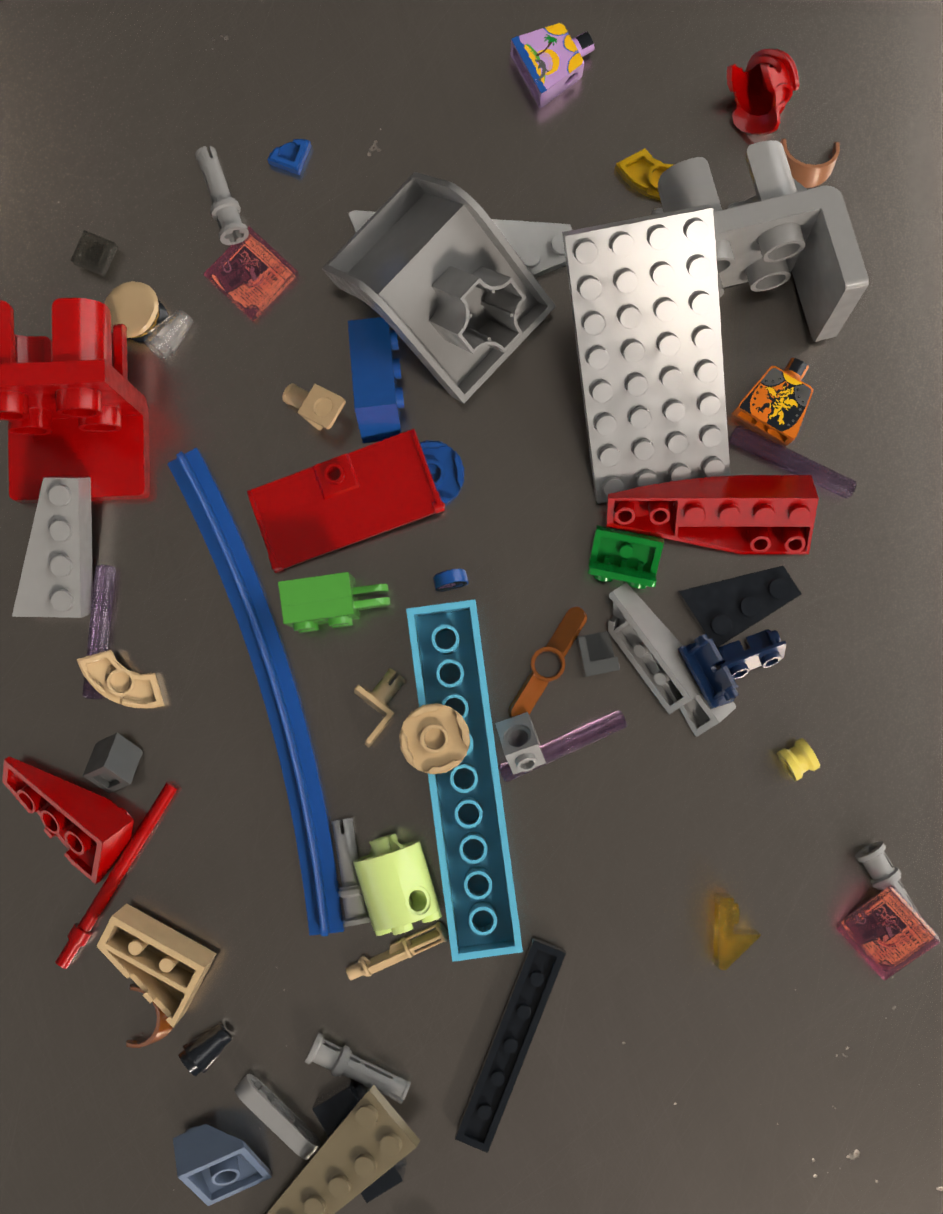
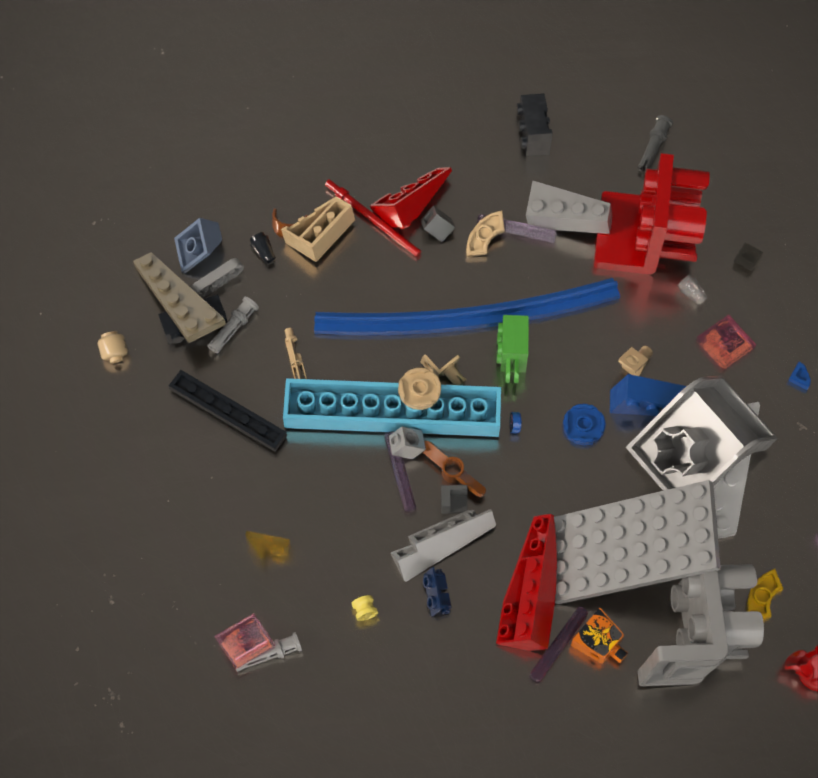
camera: 95 degrees right, 20 degrees down
tan piece [104,281,169,342] -> none
light grey pin [195,146,249,245] -> none
red door [247,428,445,573] -> none
light grey pin [331,817,371,927] -> none
yellowish green cylinder [353,833,442,936] -> none
green bracket [588,525,664,589] -> none
black wing [677,566,802,648] -> none
dark blue hinge [678,634,739,709] -> none
nougat helmet [780,138,840,188] -> none

